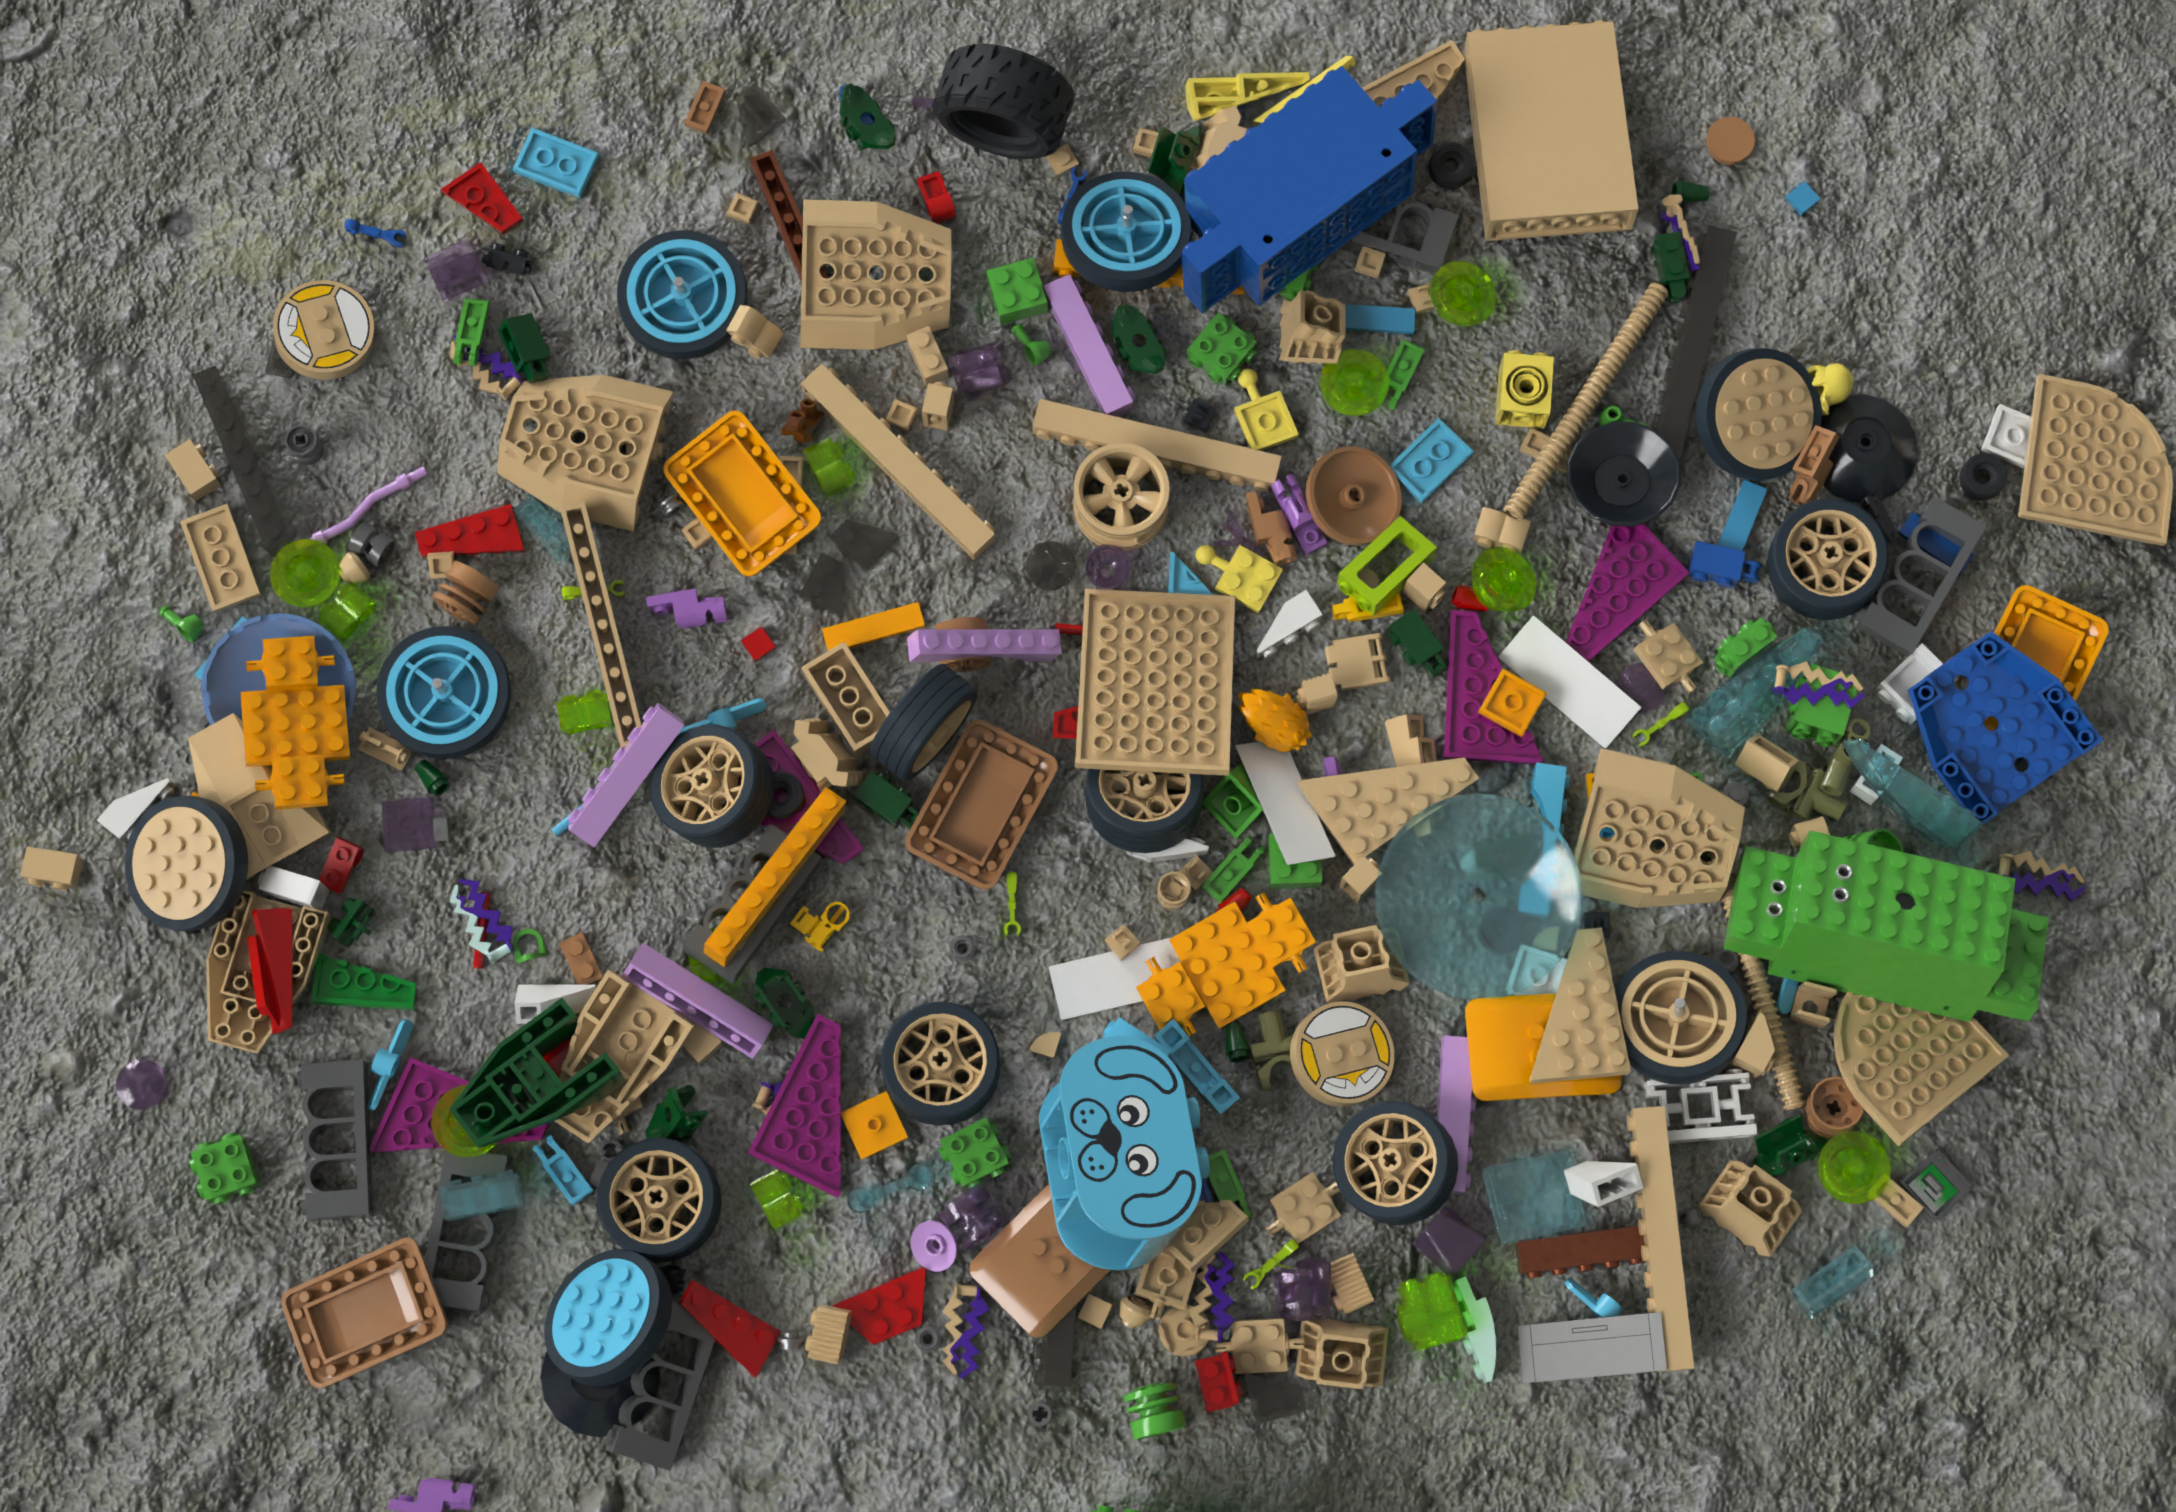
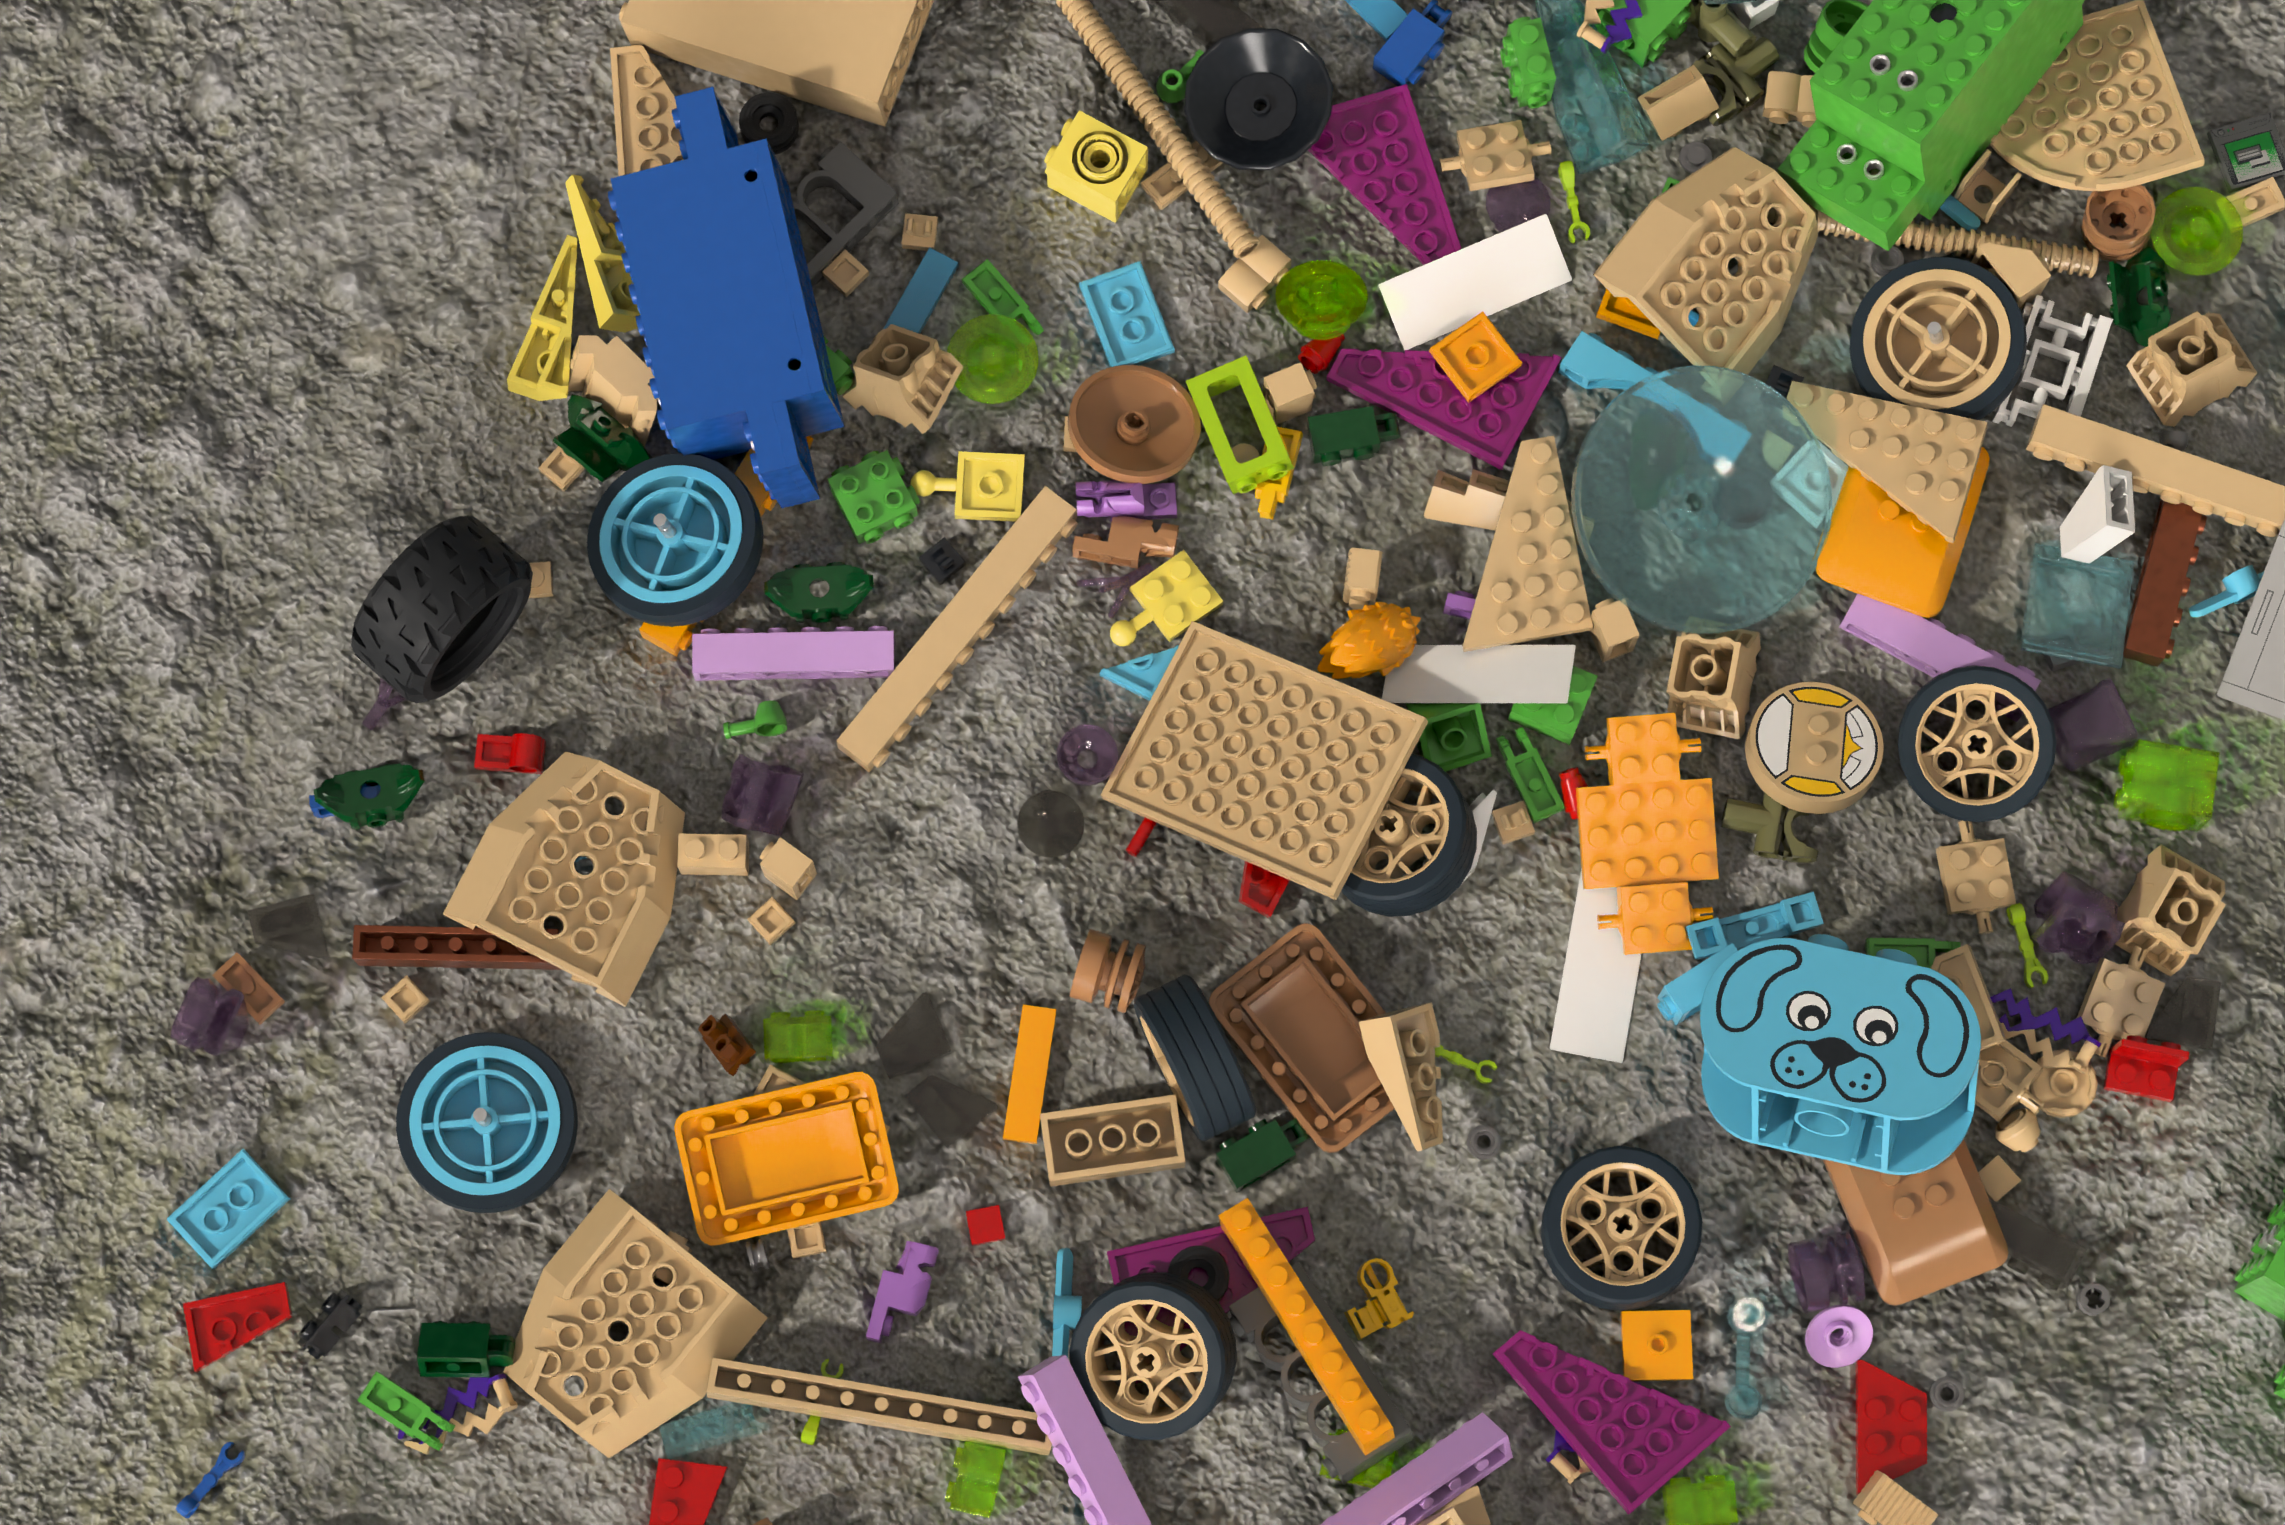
camera: 65 degrees left, 0 degrees up
clear purple slope [424,238,488,302] -> none
tan brick [726,305,783,359] -> none
dark green piece [754,967,814,1040] -> none
tan slope [790,718,868,792] -> none
tan brick [800,364,996,560] -> none
lavender arch [907,629,1062,662] -> none
bright green brick [938,1117,1012,1190] -> none
piece [942,1283,990,1378] -> none
bright green brick [986,257,1048,325] -> none
tan tile [1029,1032,1061,1059] -> none
blue piece [1058,167,1087,225] -> none
tan wheel [1074,443,1170,552] -> none
tan tile [1104,924,1140,961] -> none
bright green wheel [1123,1382,1187,1440] -> none
tan wheel [1157,871,1191,910] -> none
dark green cone [1225,1023,1251,1063] -> none
white slope [1256,590,1322,659] -> none
tan brick [1321,1253,1374,1315] -> none
tan plate [1325,633,1391,691] -> none
clear neon green wheel [1430,261,1496,326] -> none
light aqua slope [1452,1276,1496,1384] -> none
none -> clear purple piece [171,977,249,1056]
none -> tan wedge [1359,1002,1443,1151]

